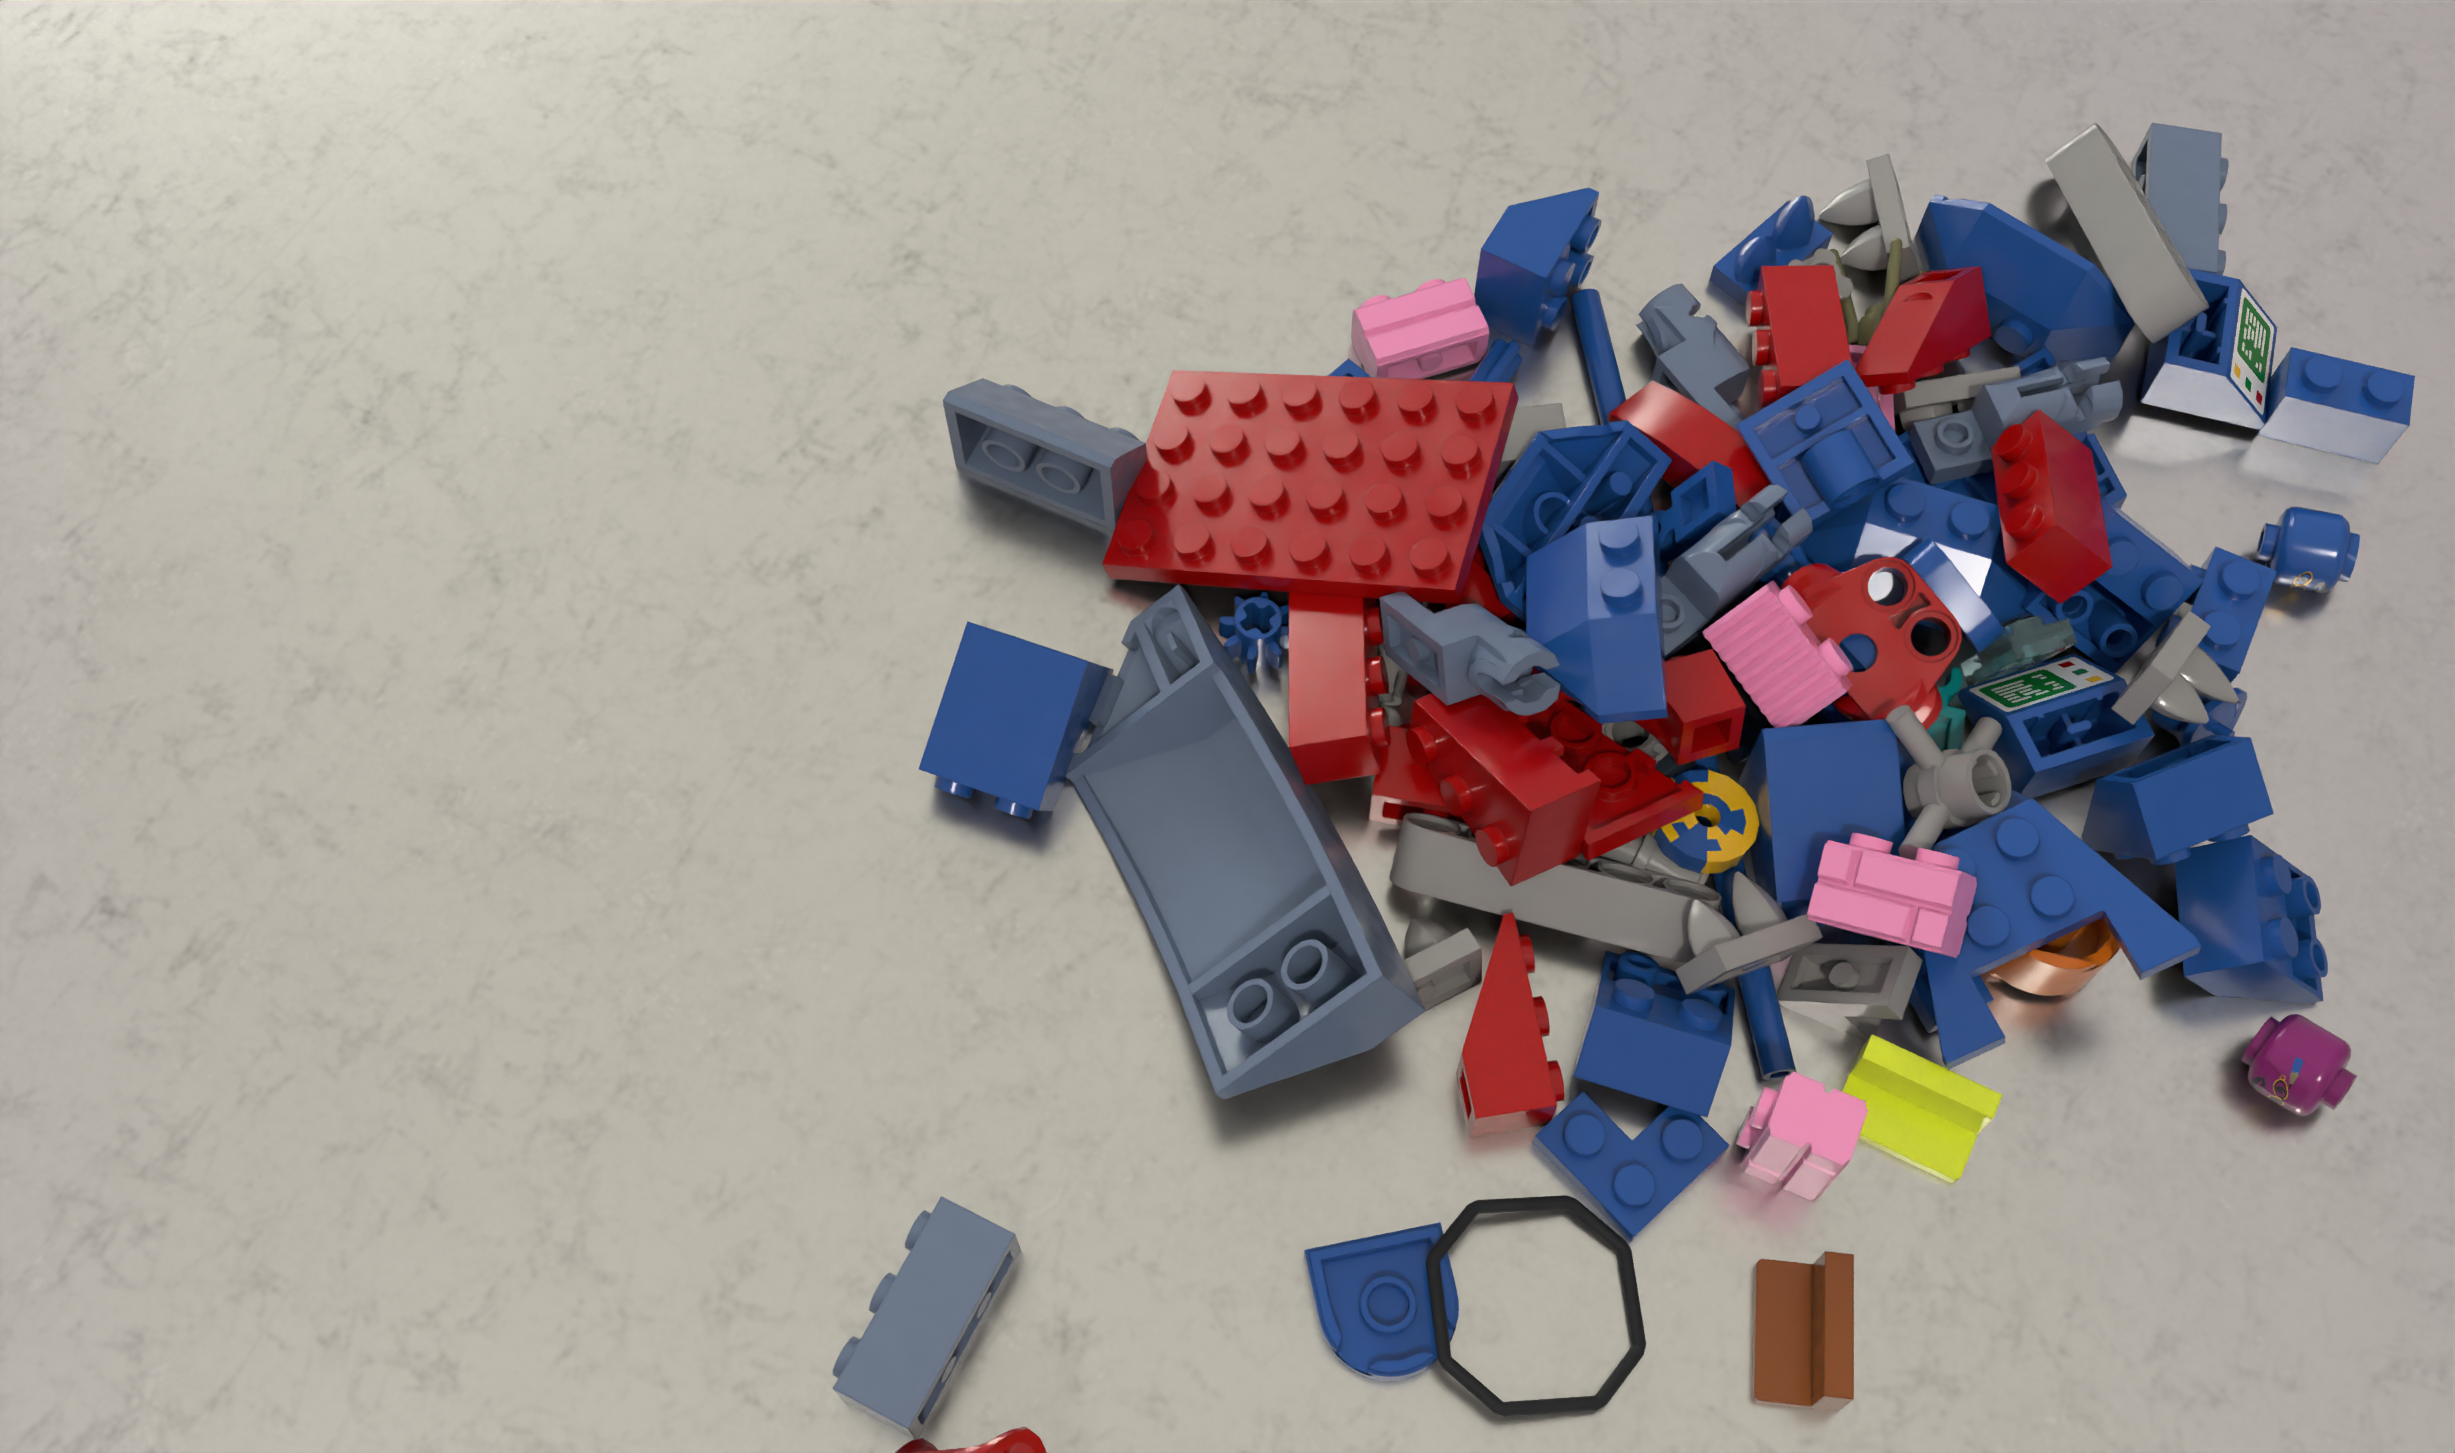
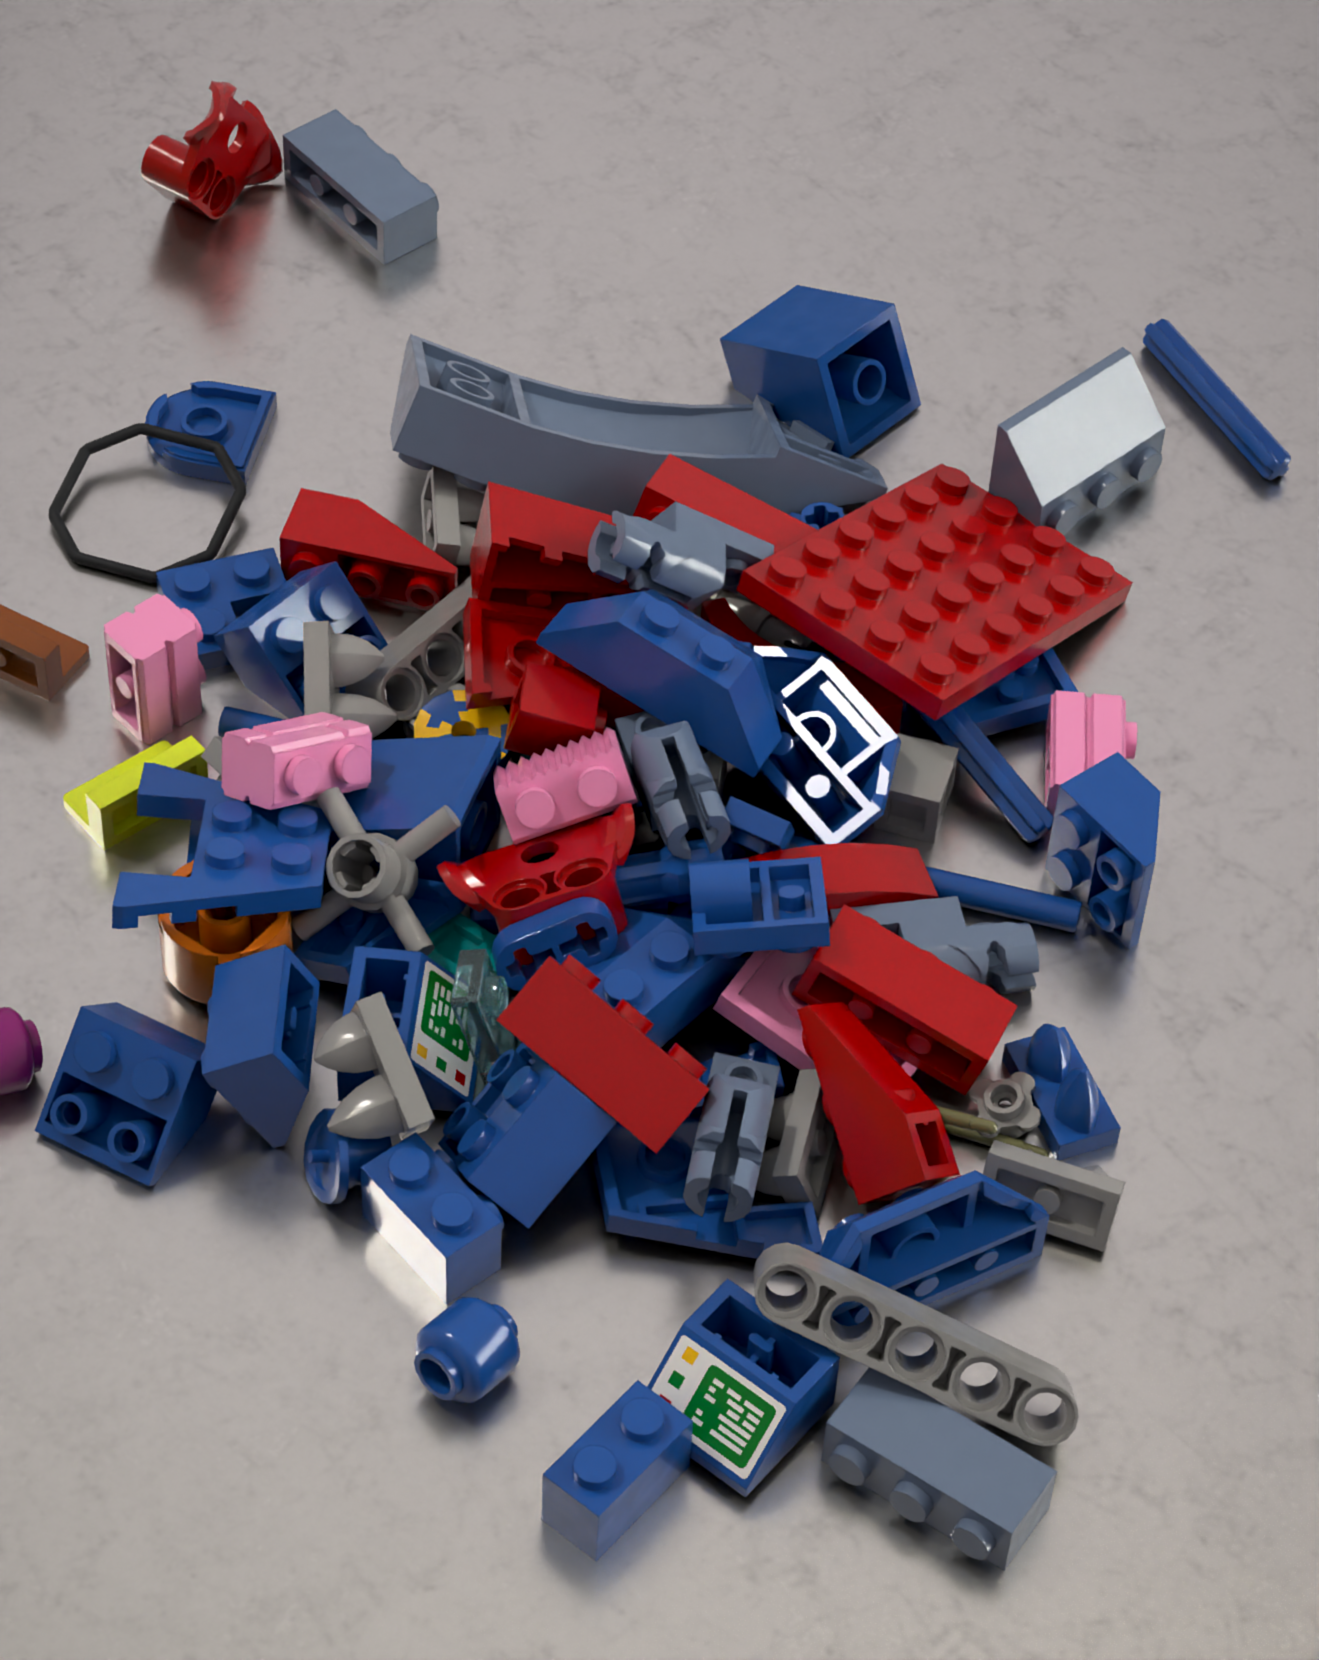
camera: 110 degrees right, 15 degrees down
none -> blue axle [1143,319,1291,480]

